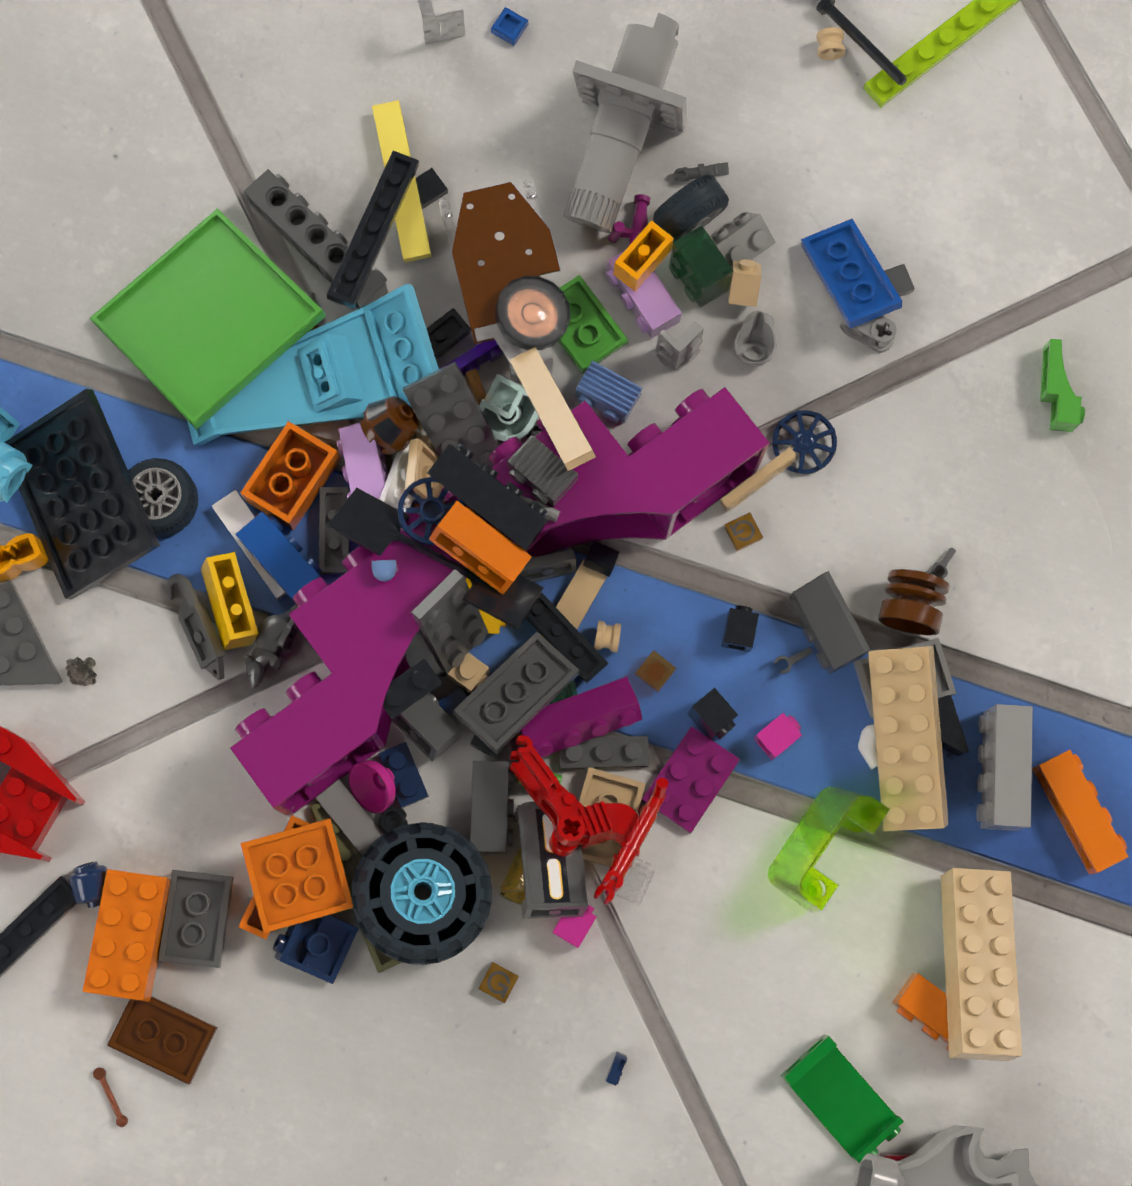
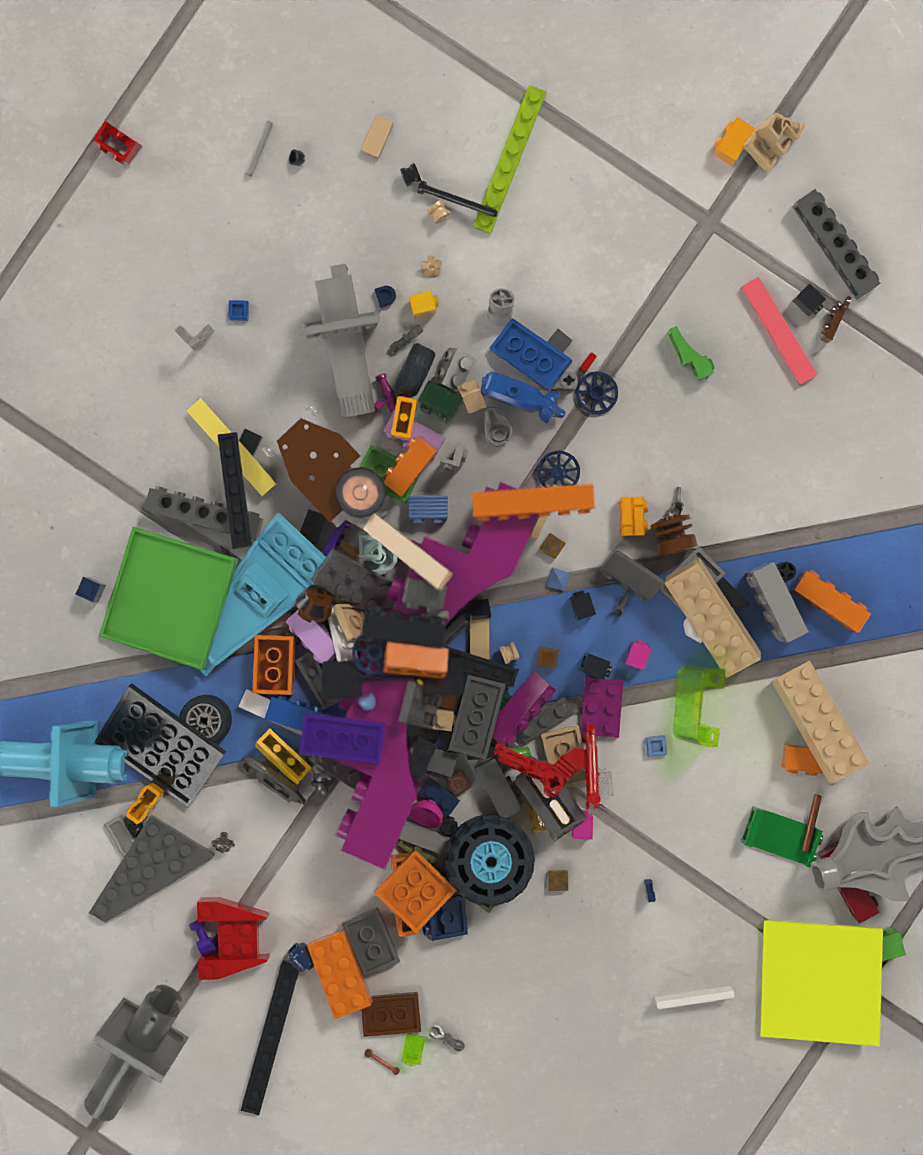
camera: 25 degrees left, 10 degrees up
none -> dark blue brick [75,577,106,602]
none -> dark purple plate [299,713,385,764]
none -> dark grey plate [309,755,363,790]
none -> dark blue tile [375,286,396,308]
none -> orange brick [384,435,439,497]
none -> clear neon green bracket [401,1033,426,1066]
none -> yellow brick [409,291,439,318]
none -> tan plant [420,255,442,277]
none -> dark grey piece [429,1025,465,1051]
none -> reddish brown tile [440,695,461,711]
none -> copper tile [445,770,472,797]
none -> orange brick [472,484,595,521]
none -> blue animal [481,372,566,423]
none -> light grey wheel [487,288,515,325]
none -> medium blue slope [546,567,570,591]
none -> dark blue wheel [575,371,618,414]
none -> red tile [579,352,597,375]
none -> light orange brick [619,497,648,537]
none -> medium blue tile [645,735,667,757]
none -> black wheel [776,562,796,581]
none -> copper bar [802,794,822,852]

